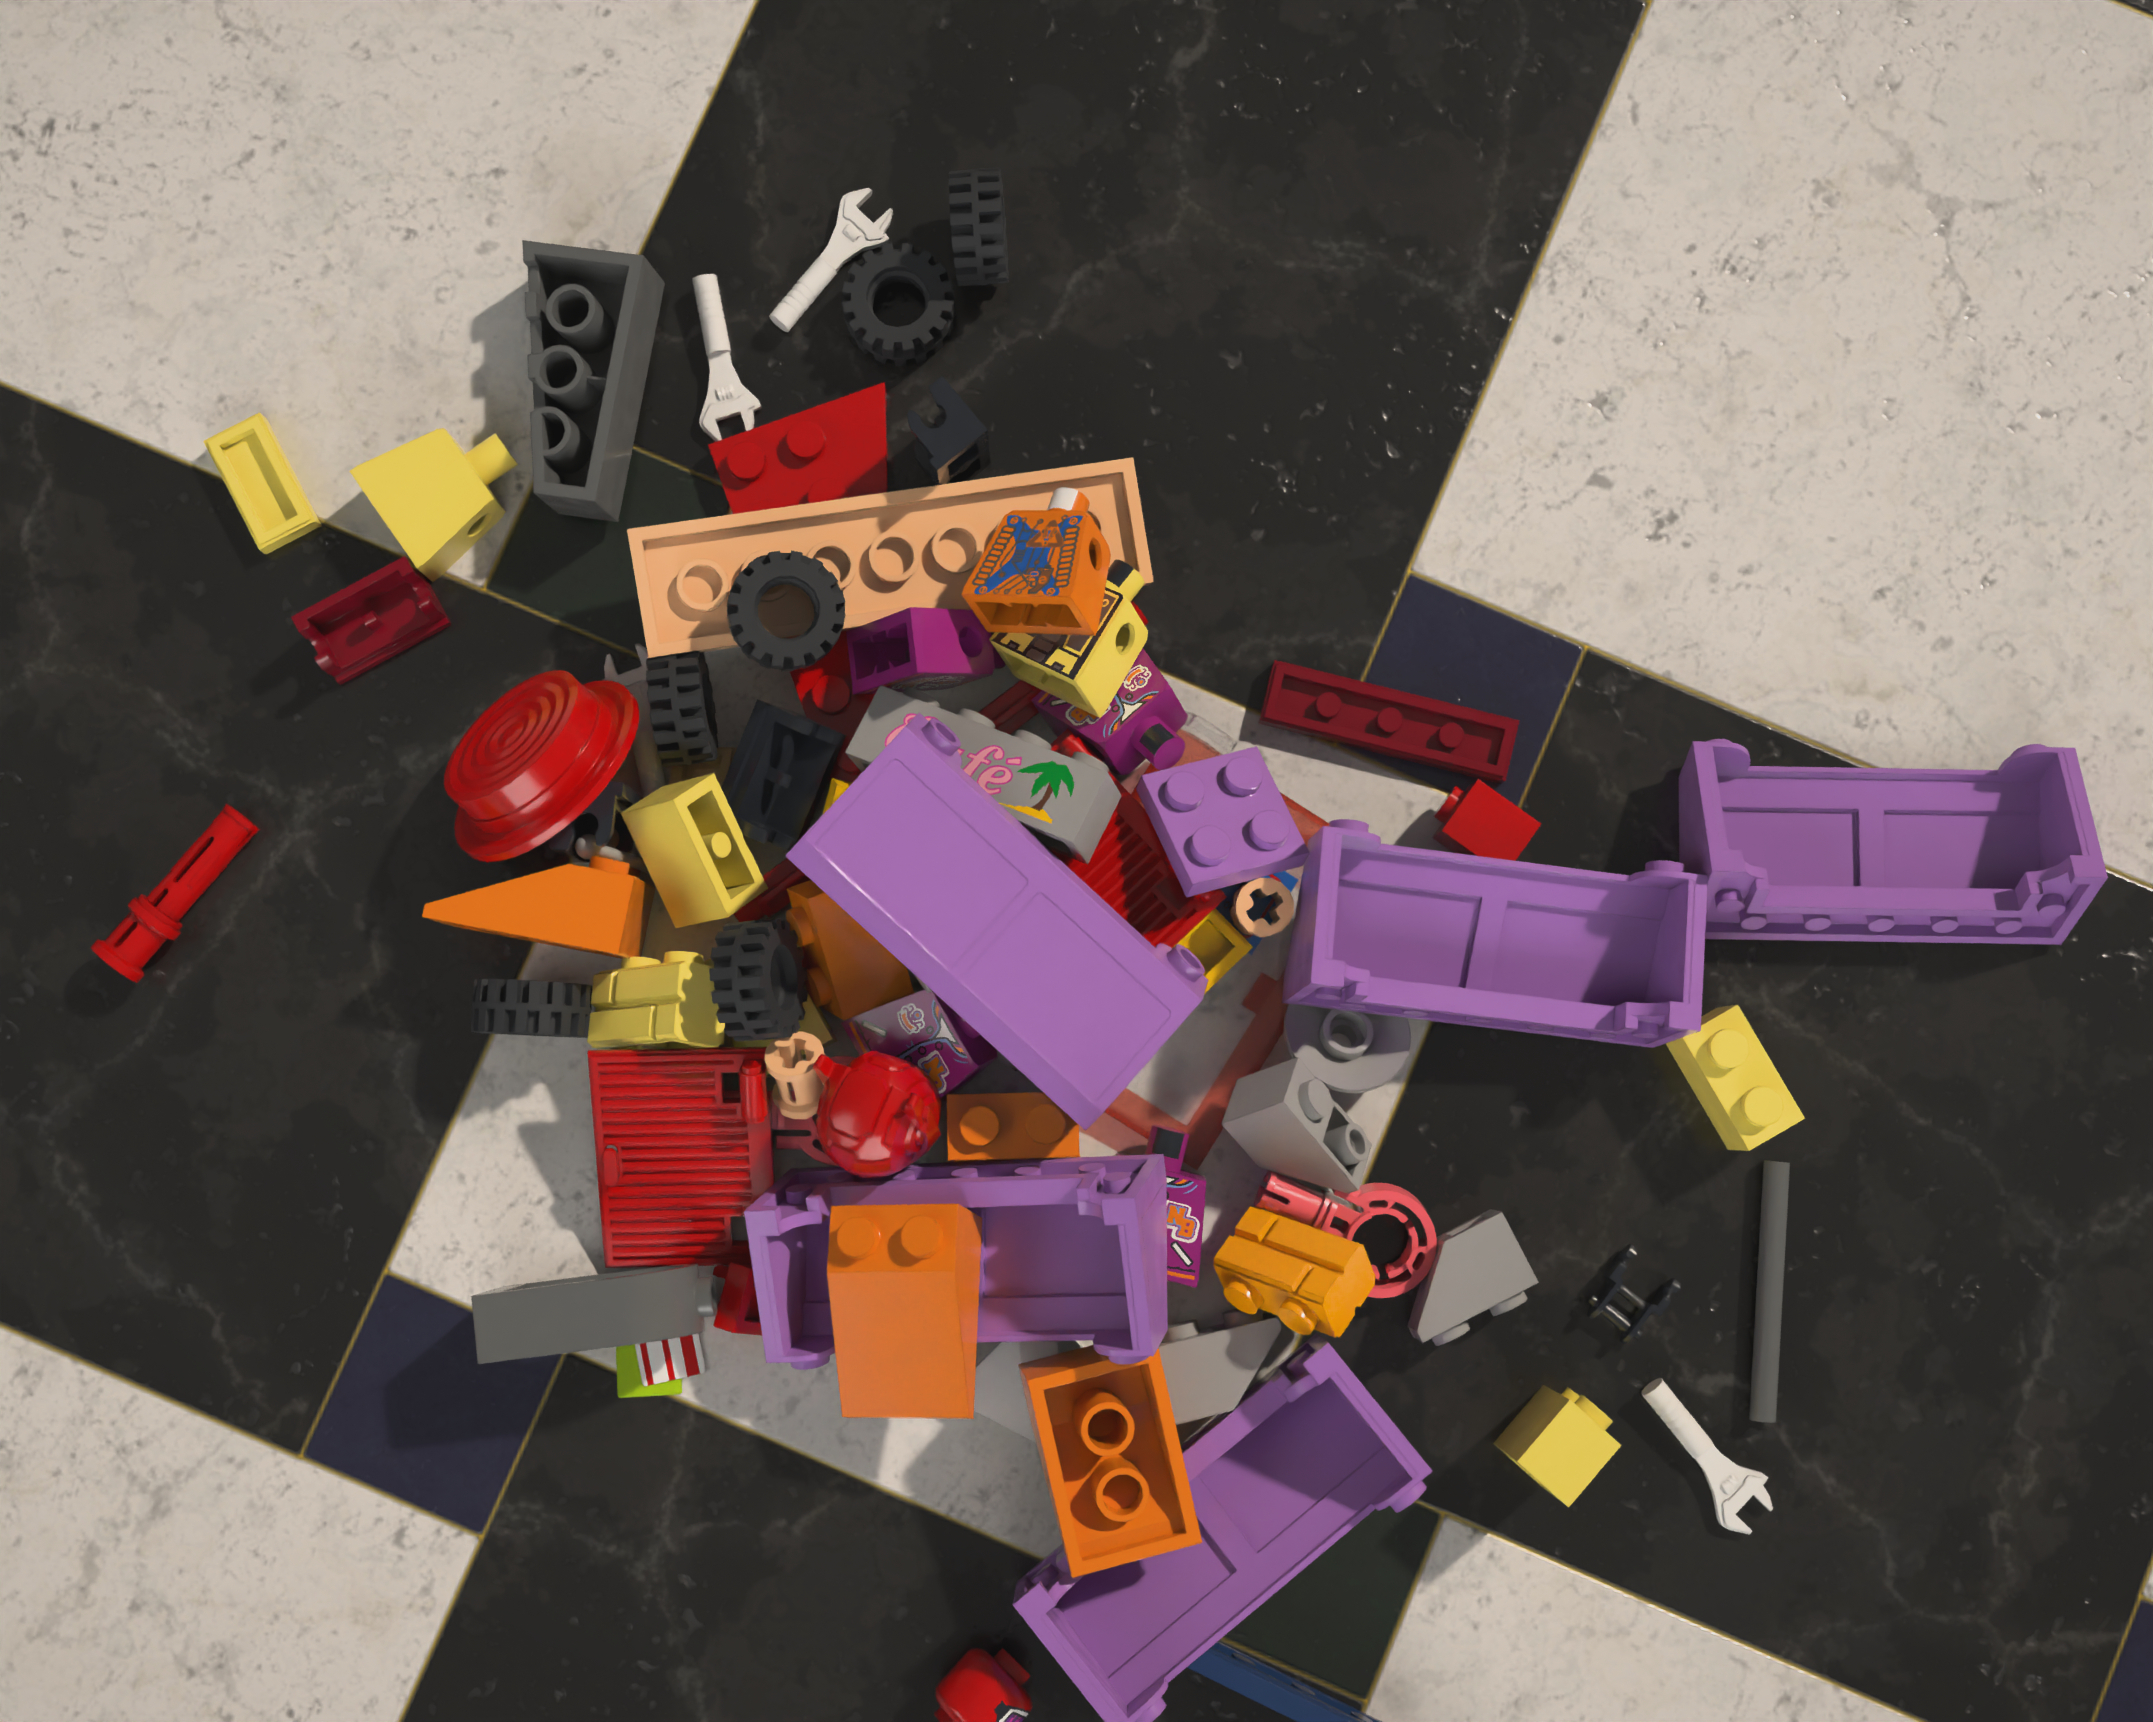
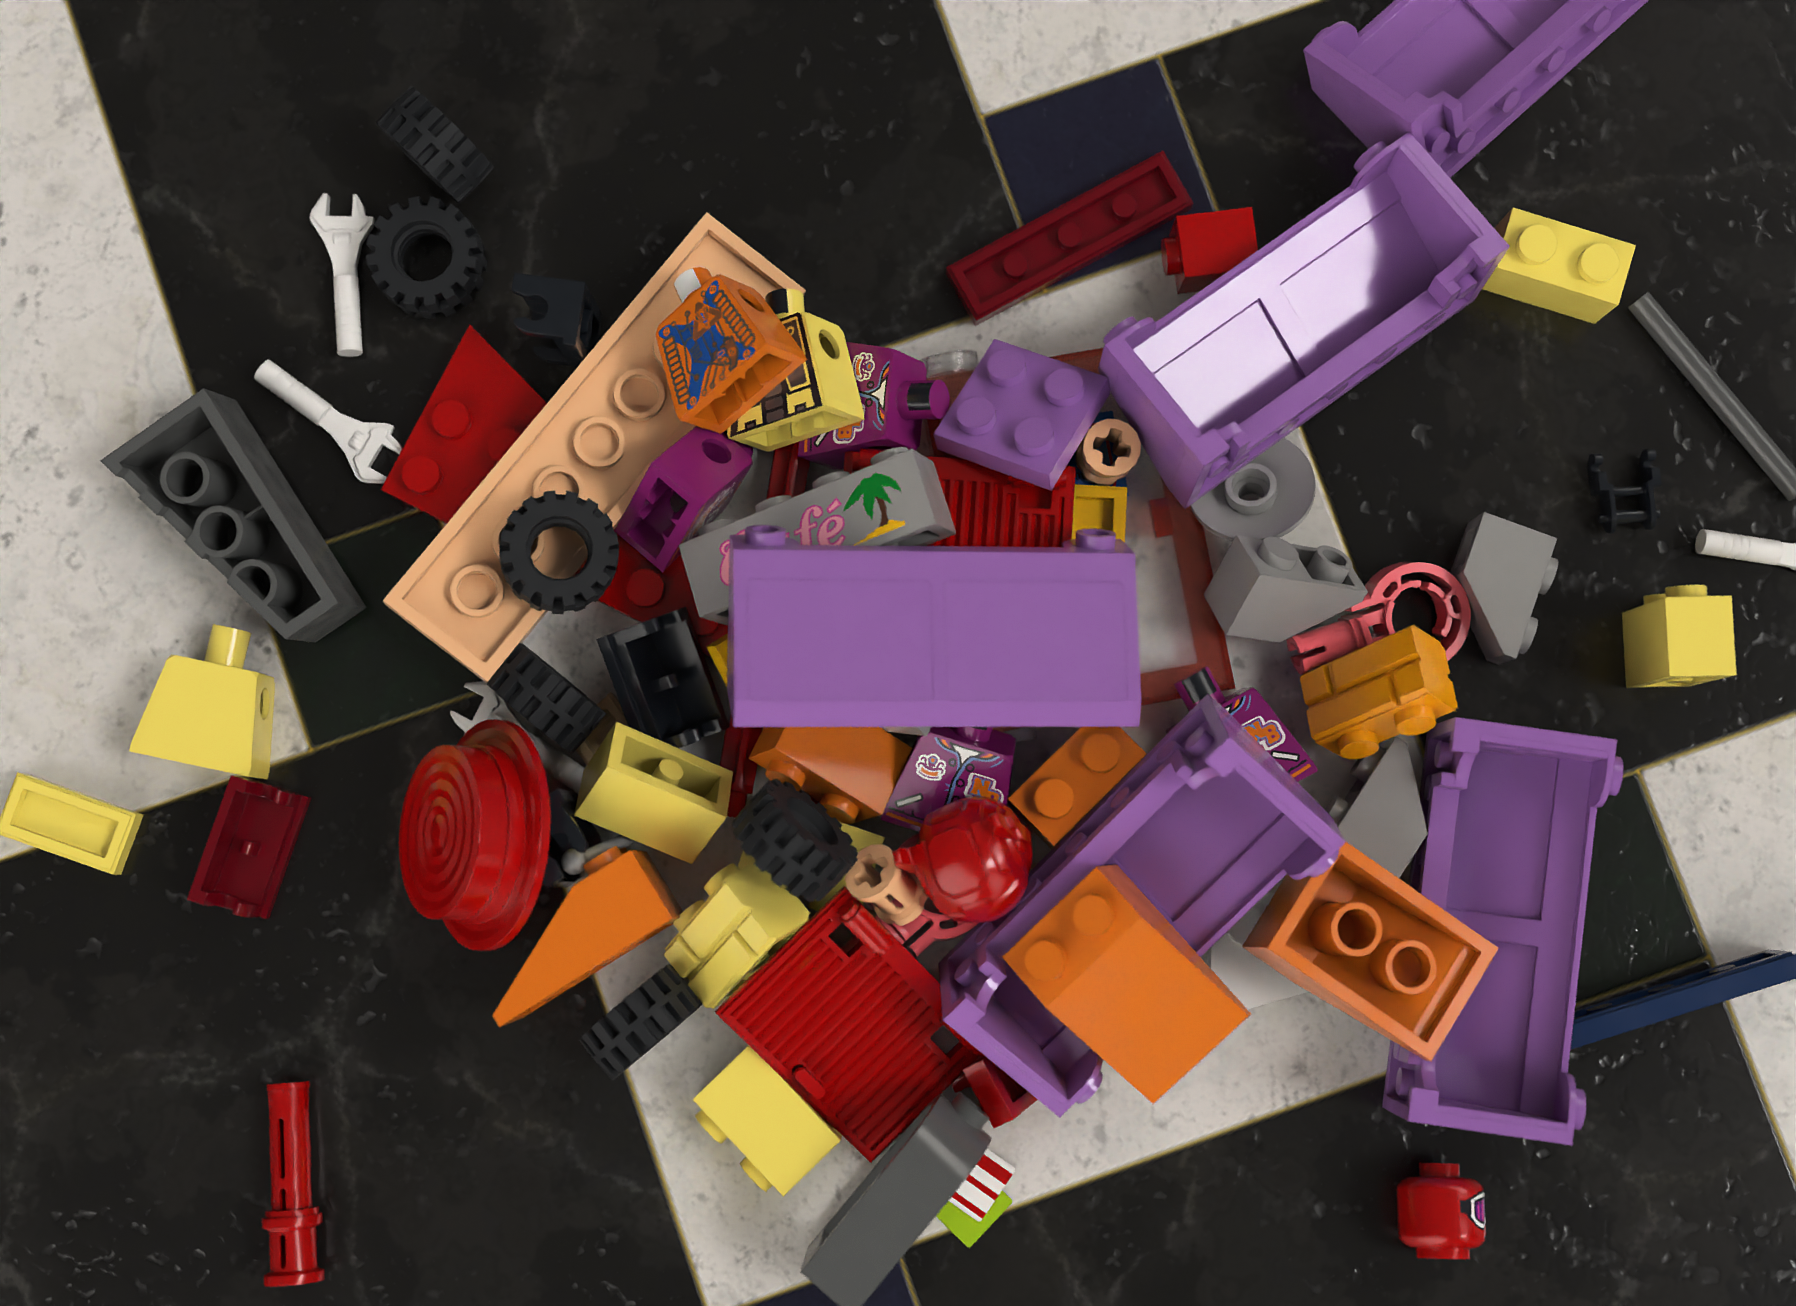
camera: 35 degrees left, 0 degrees up
none -> light yellow brick [692,1045,842,1197]

